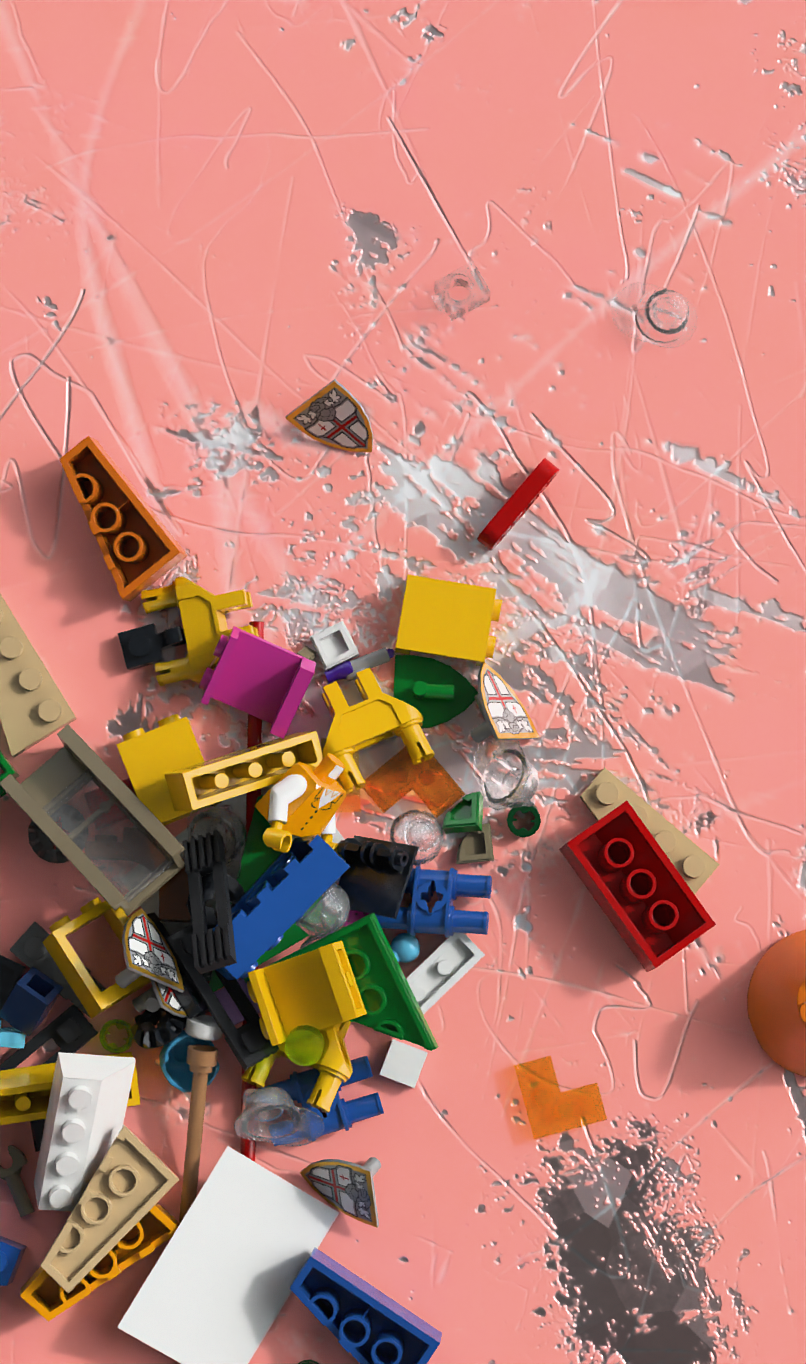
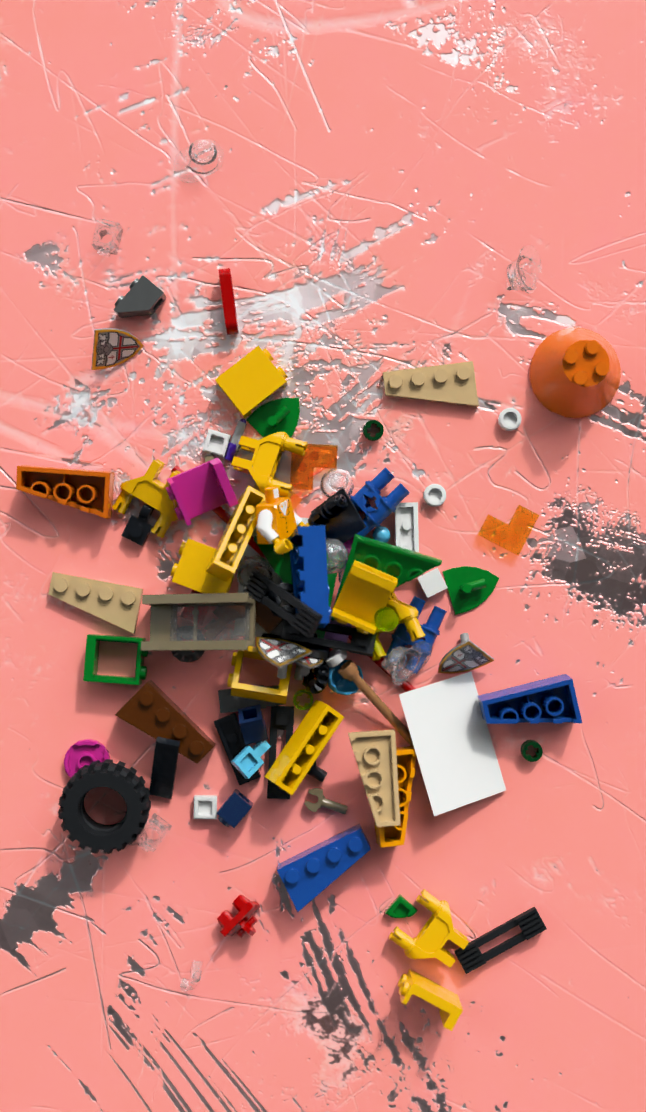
camera: 45 degrees left, 5 degrees up
white slope [34,1052,136,1212] -> none
green tile [442,791,484,834] -> none
dark tan tile [456,823,494,865] -> none
shield [471,663,539,743] -> none
clear piece [473,734,539,810] -> none
red slope [559,801,716,972] -> none
none -> dark grey slope [113,275,167,318]
none -> white tile [423,484,446,507]
none -> green shield [442,566,499,615]
none -> white tile [498,408,522,431]

